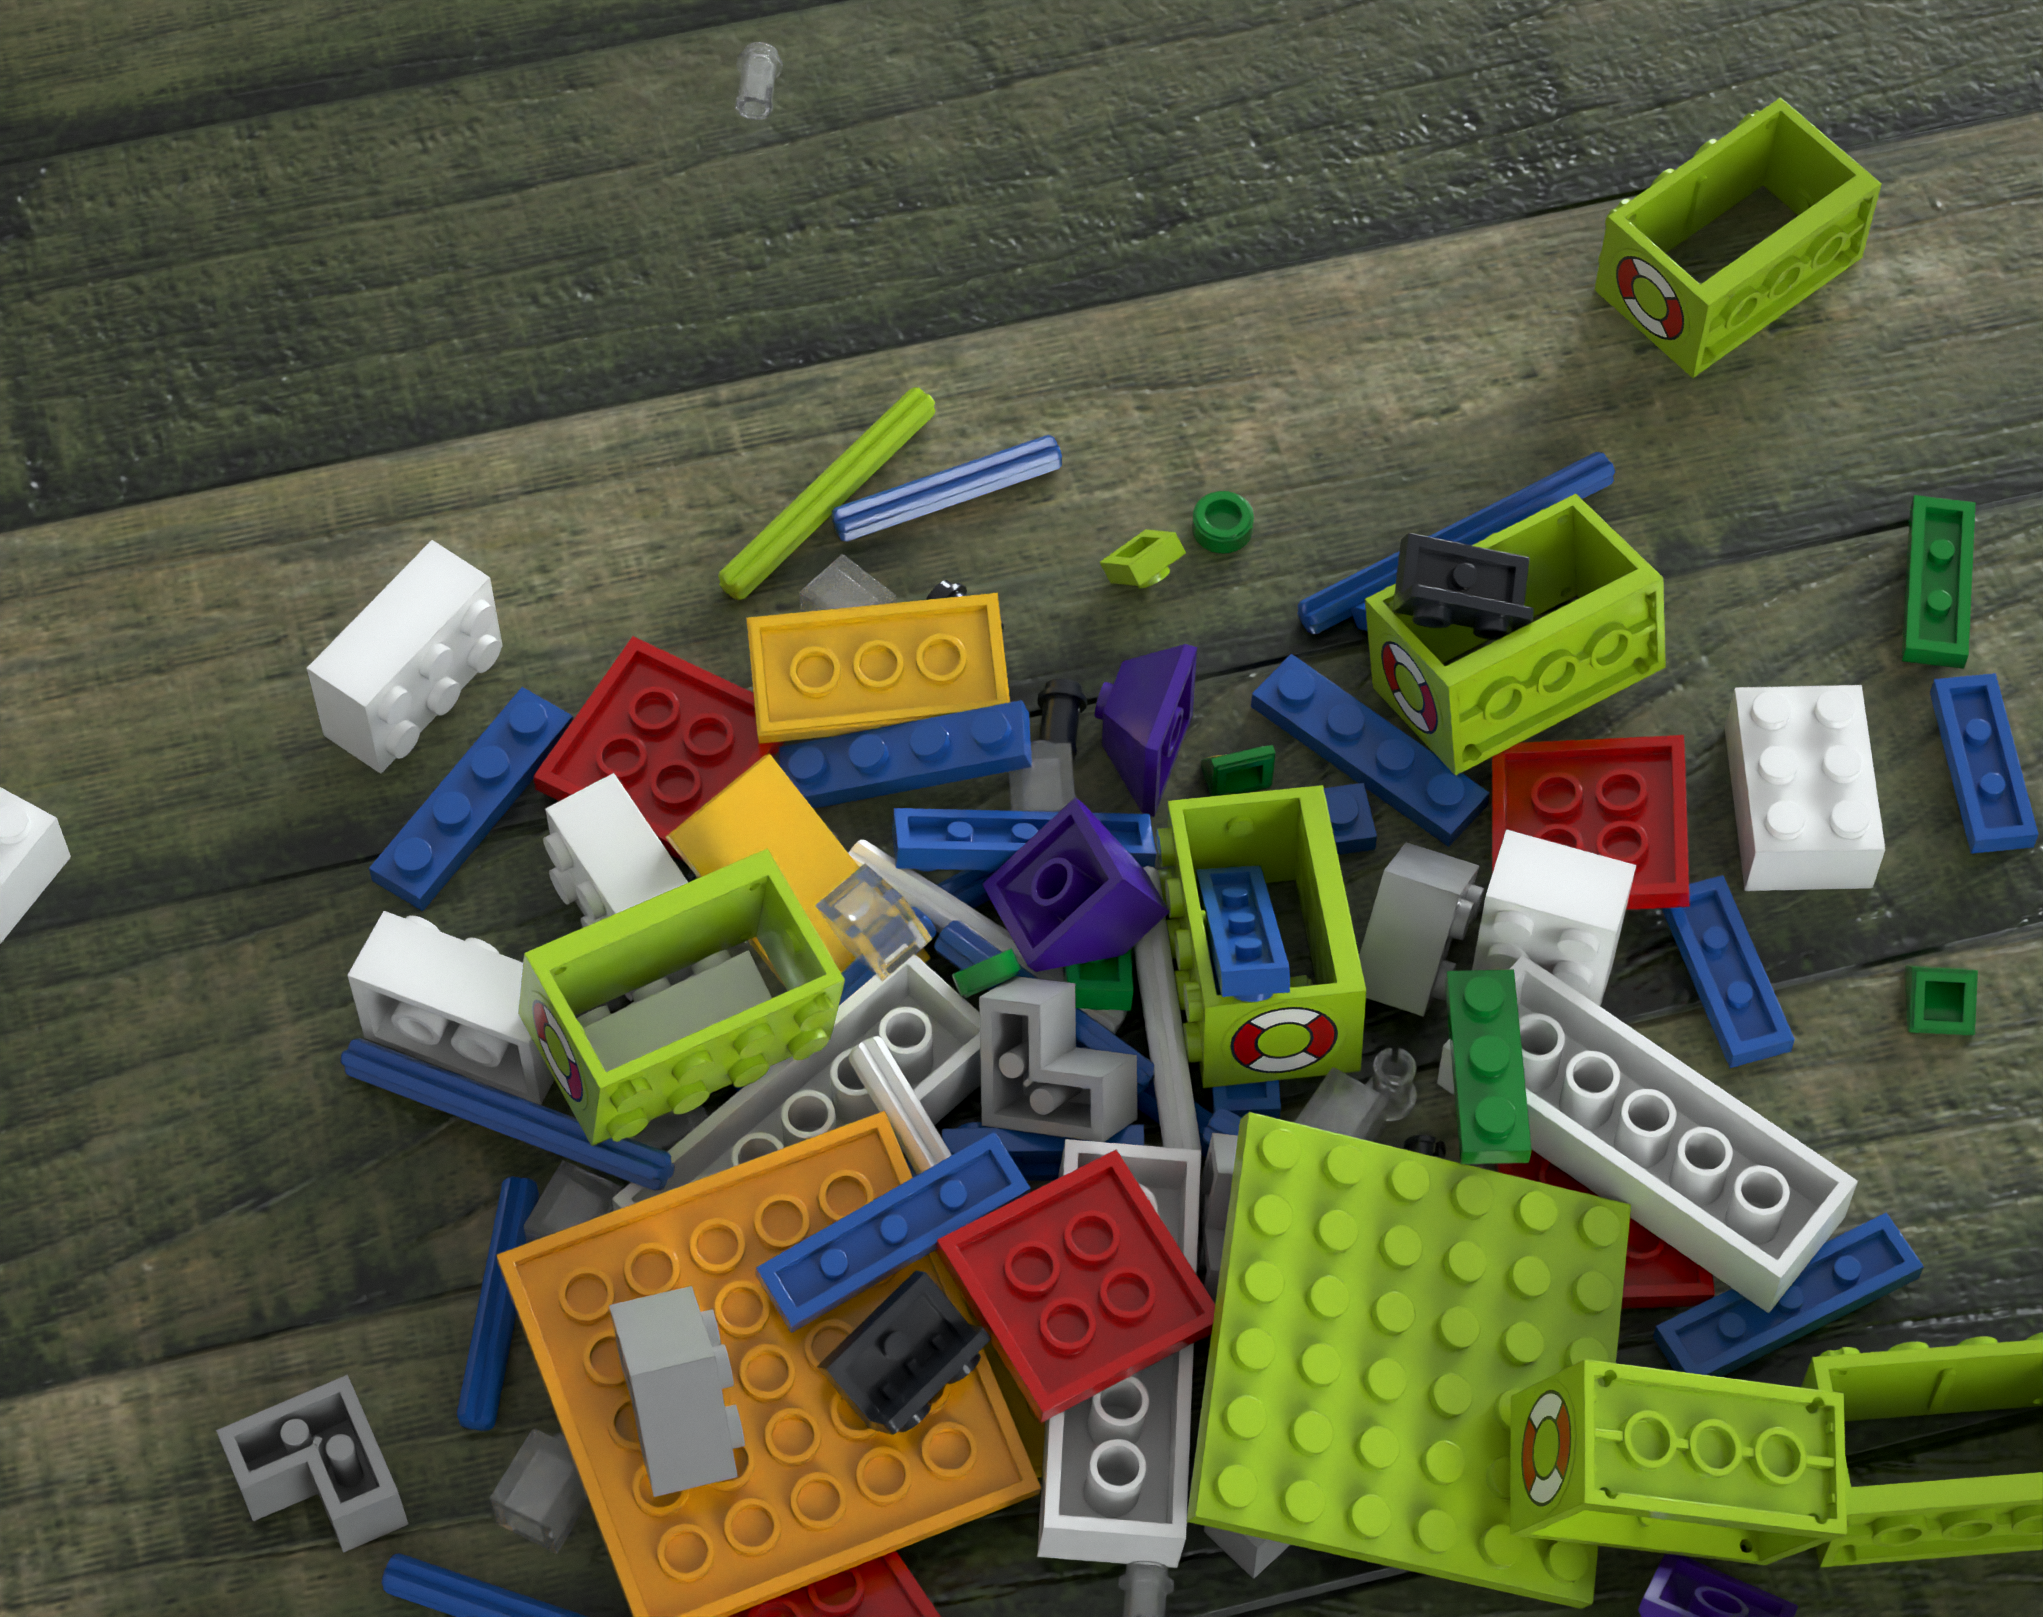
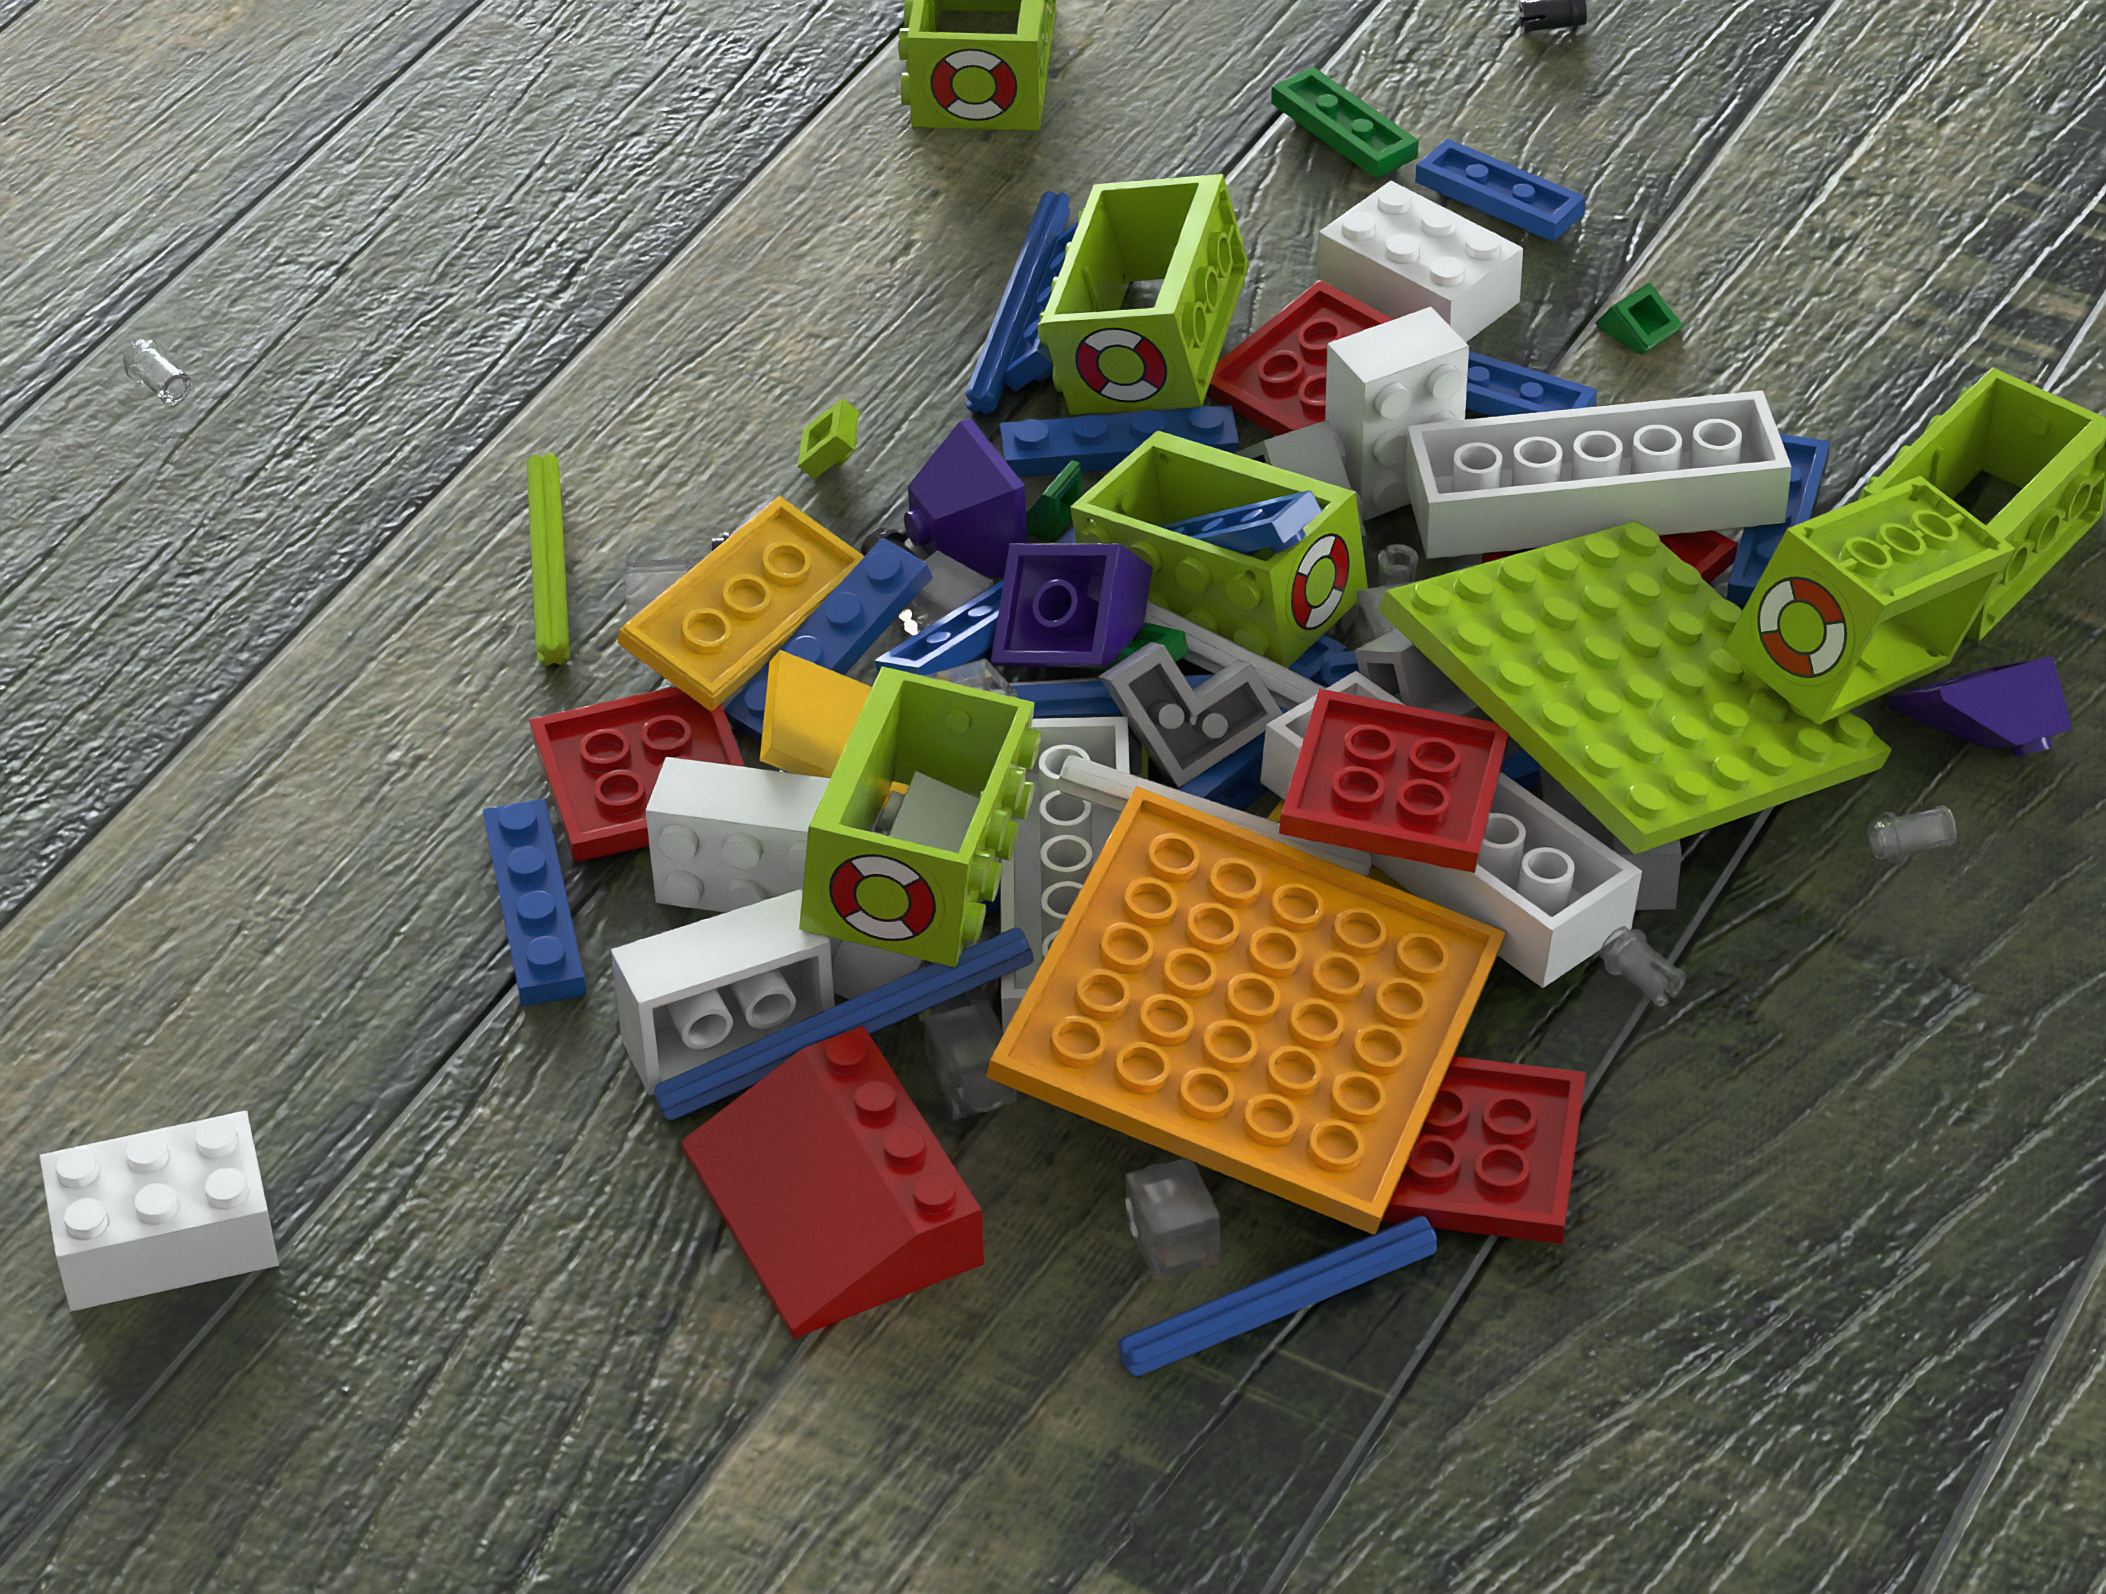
camera: 45 degrees left, 15 degrees down
light grey brick [216,1375,409,1553] -> none
white brick [307,540,503,774] -> none
blue axle [457,1176,539,1431] -> none
light grey brick [609,1286,745,1497] -> none
blue plate [755,1131,1031,1333] -> none
black bracket [817,1270,991,1435] -> none
axle [832,435,1062,542] -> none
green tile [951,948,1021,998] -> none
green tile [1192,491,1254,554] -> none
black bracket [1392,533,1534,640] -> none
green plate [1445,969,1532,1164] -> none
none -> red slope [681,1026,984,1339]

